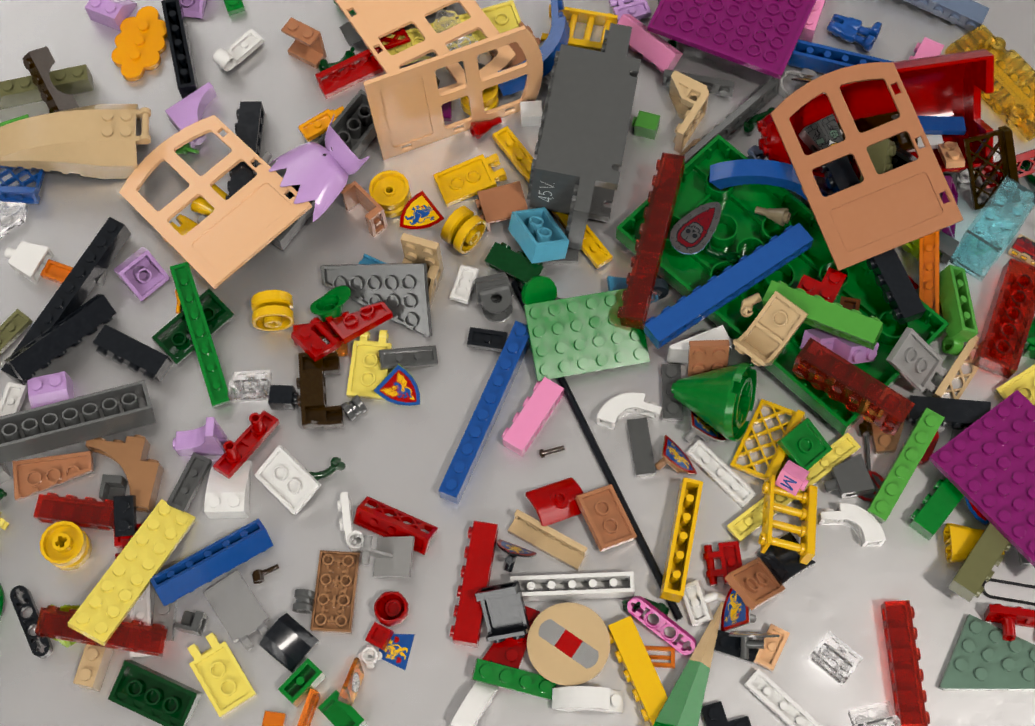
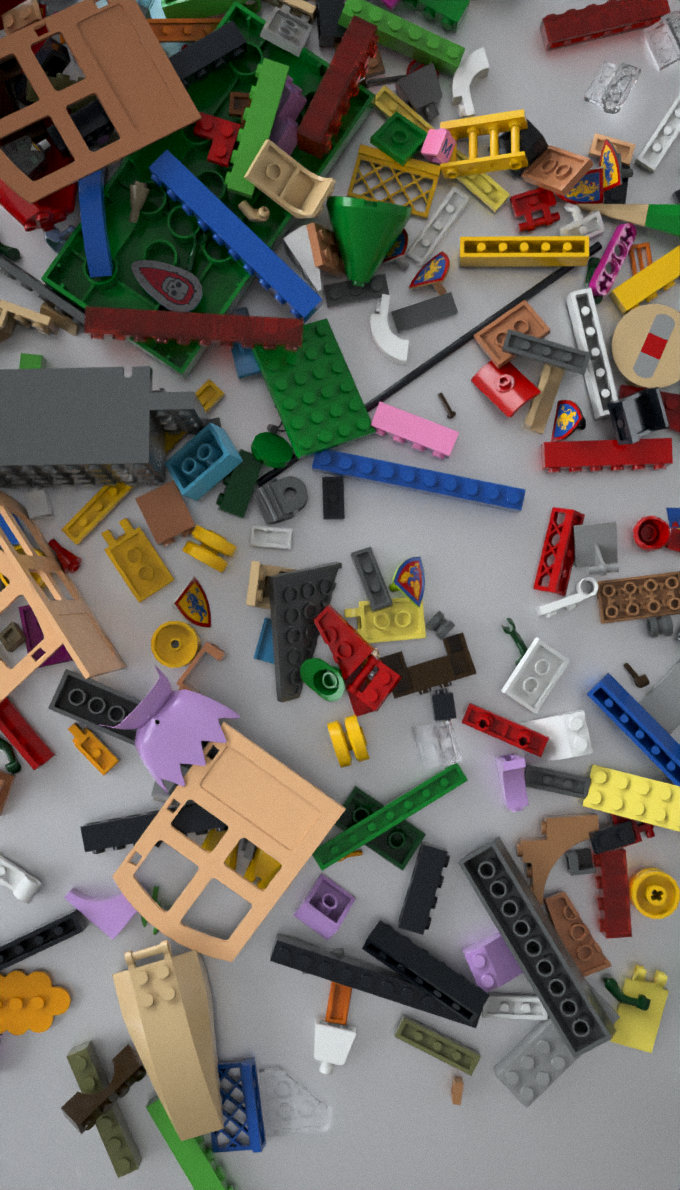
camera: 105 degrees left, 20 degrees up
none -> dark grey plate [502,329,591,375]

